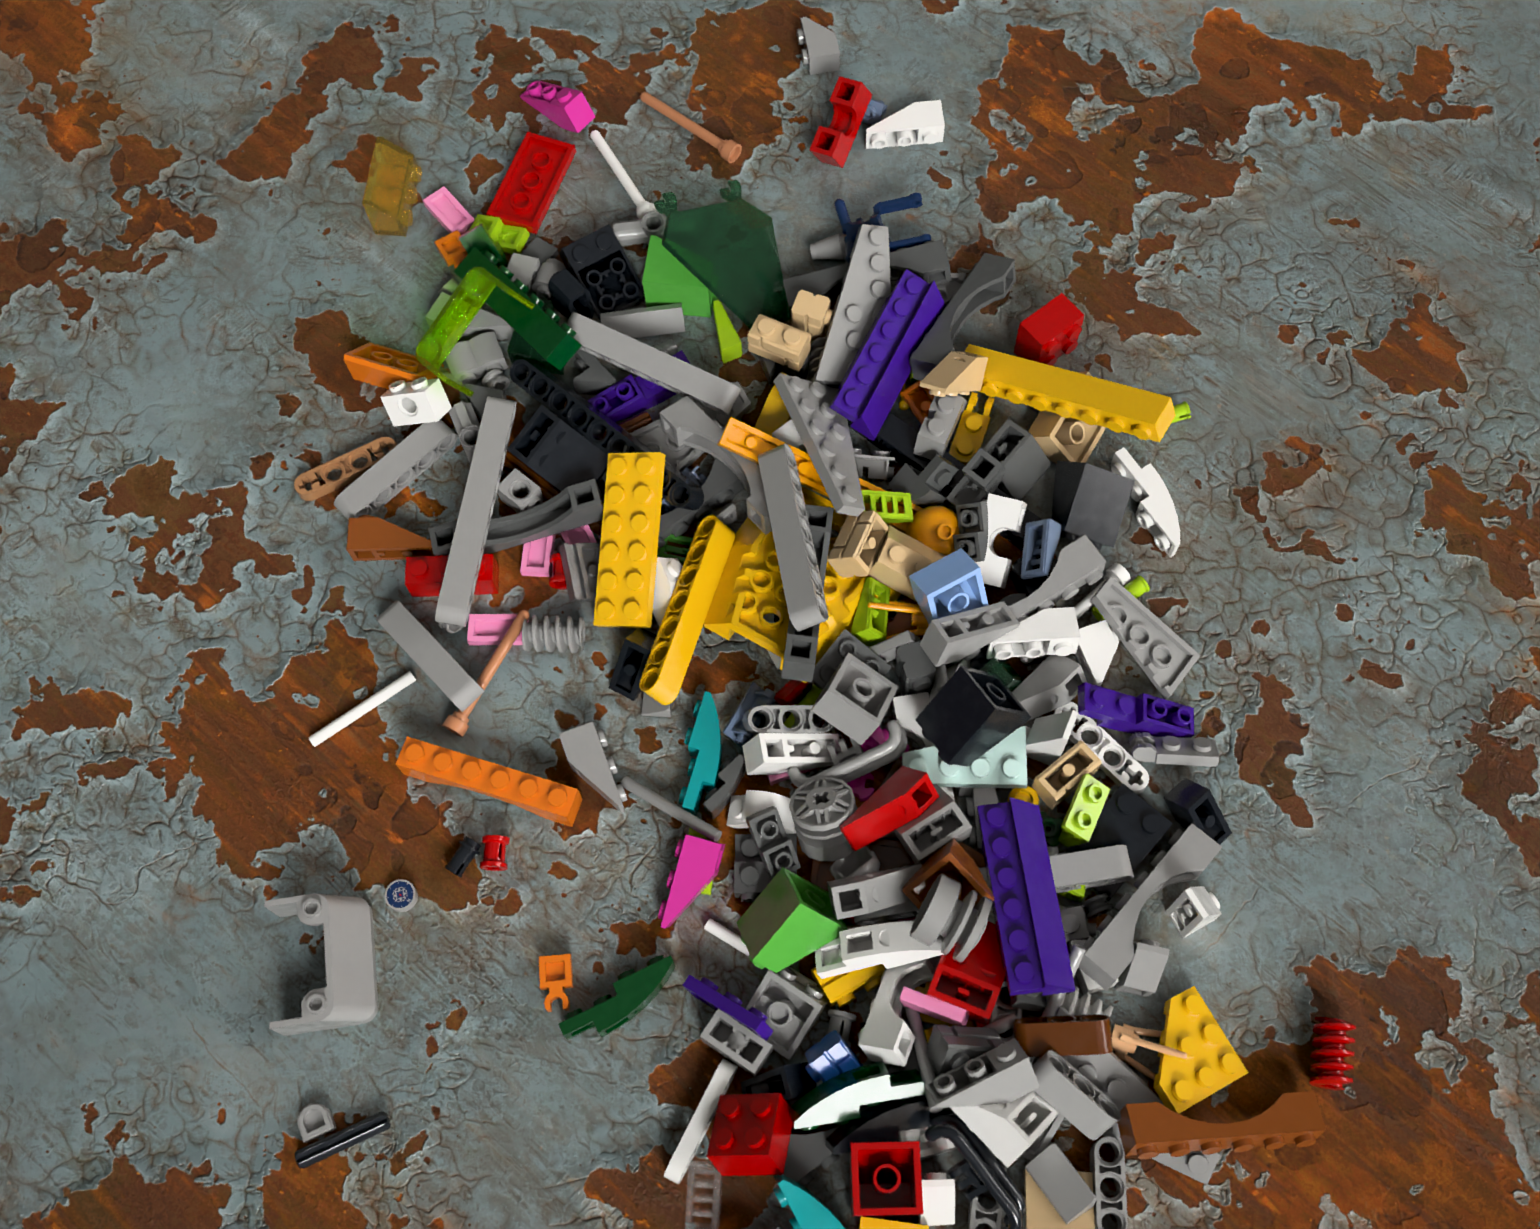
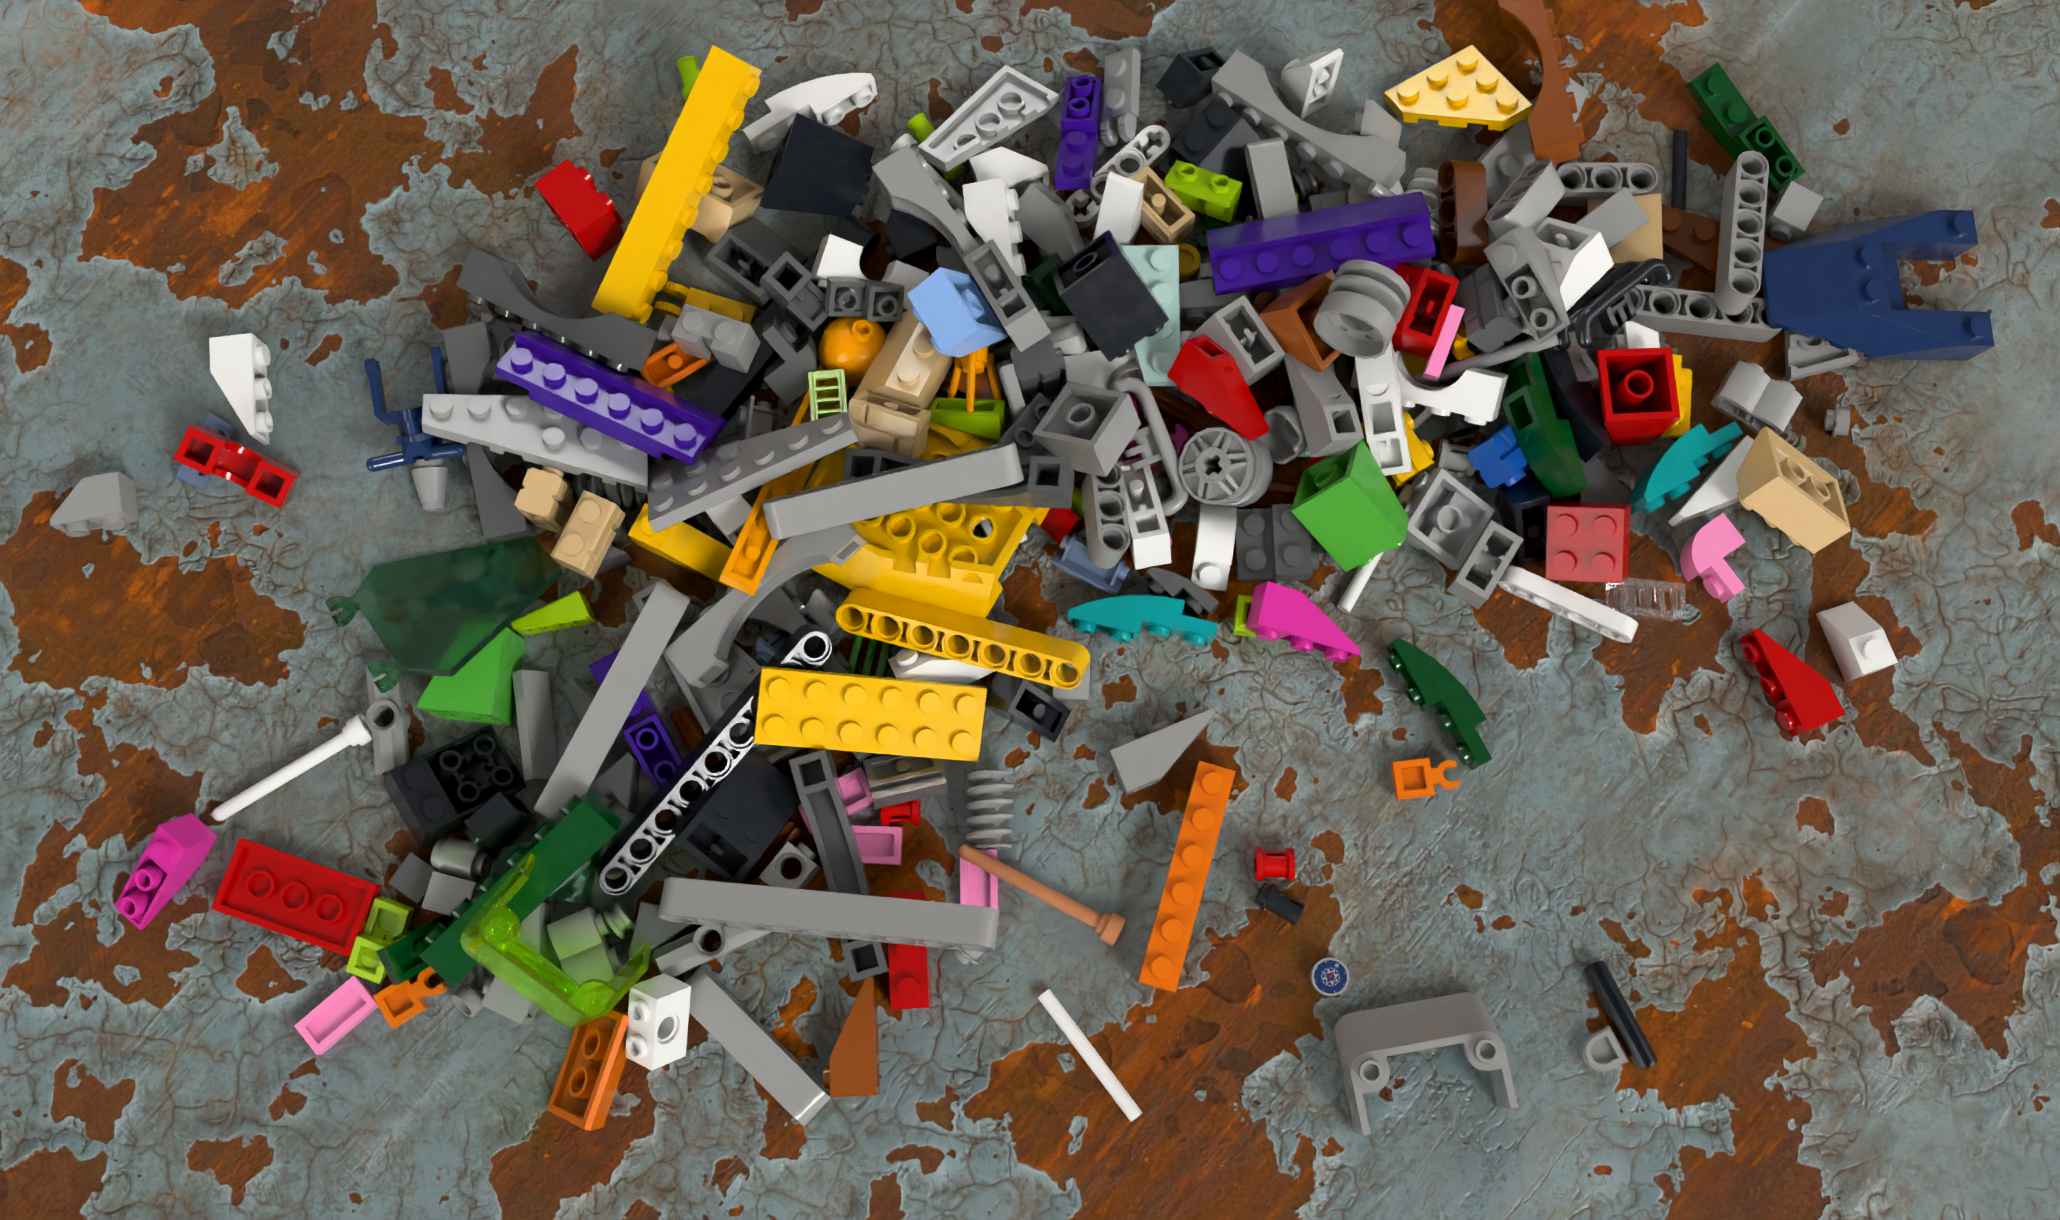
camera: 90 degrees left, 10 degrees up
medium nougat beam [294,437,397,501] -> none
clear yellow slope [362,137,422,237] -> none
light grey beam [376,599,485,712] -> none
light grey bar [621,776,722,842] -> none
nougat piece [640,92,742,163] -> none
dark purple plate [682,975,773,1041] -> none
dark grey slope [745,806,801,879] -> none
tan slope [919,351,988,397] -> none
sand blue slope [1021,518,1061,580] -> none
light nougat plant [1111,1023,1188,1080] -> none

